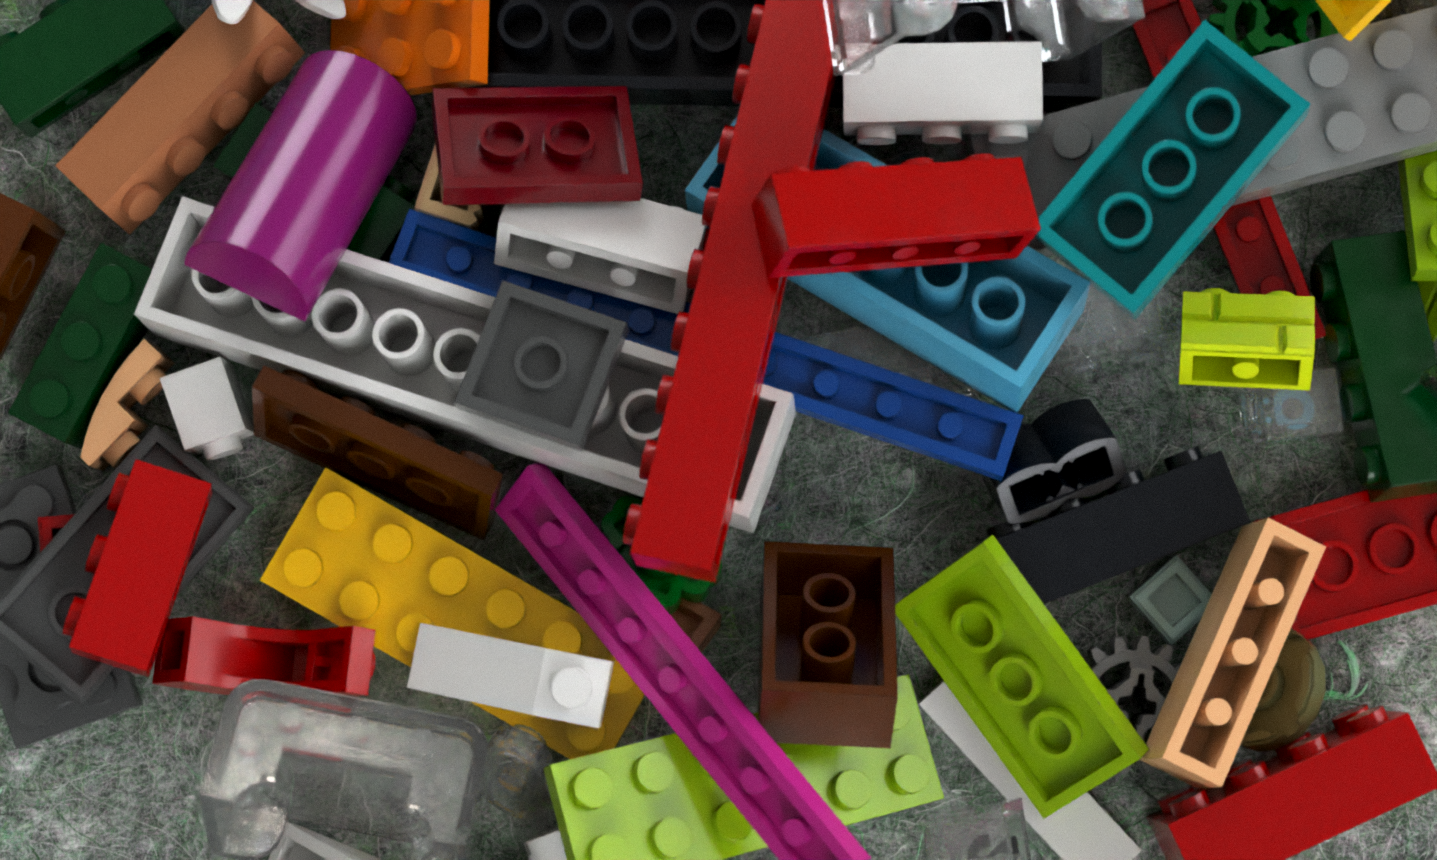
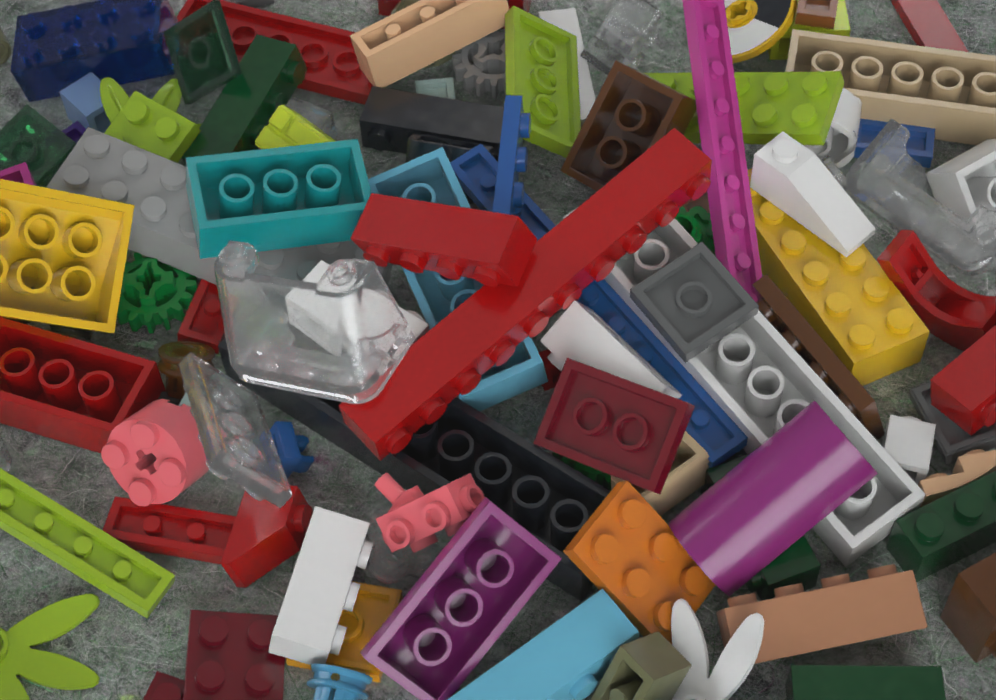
camera: 140 degrees left, 30 degrees down
none -> blue plate [492,95,531,215]

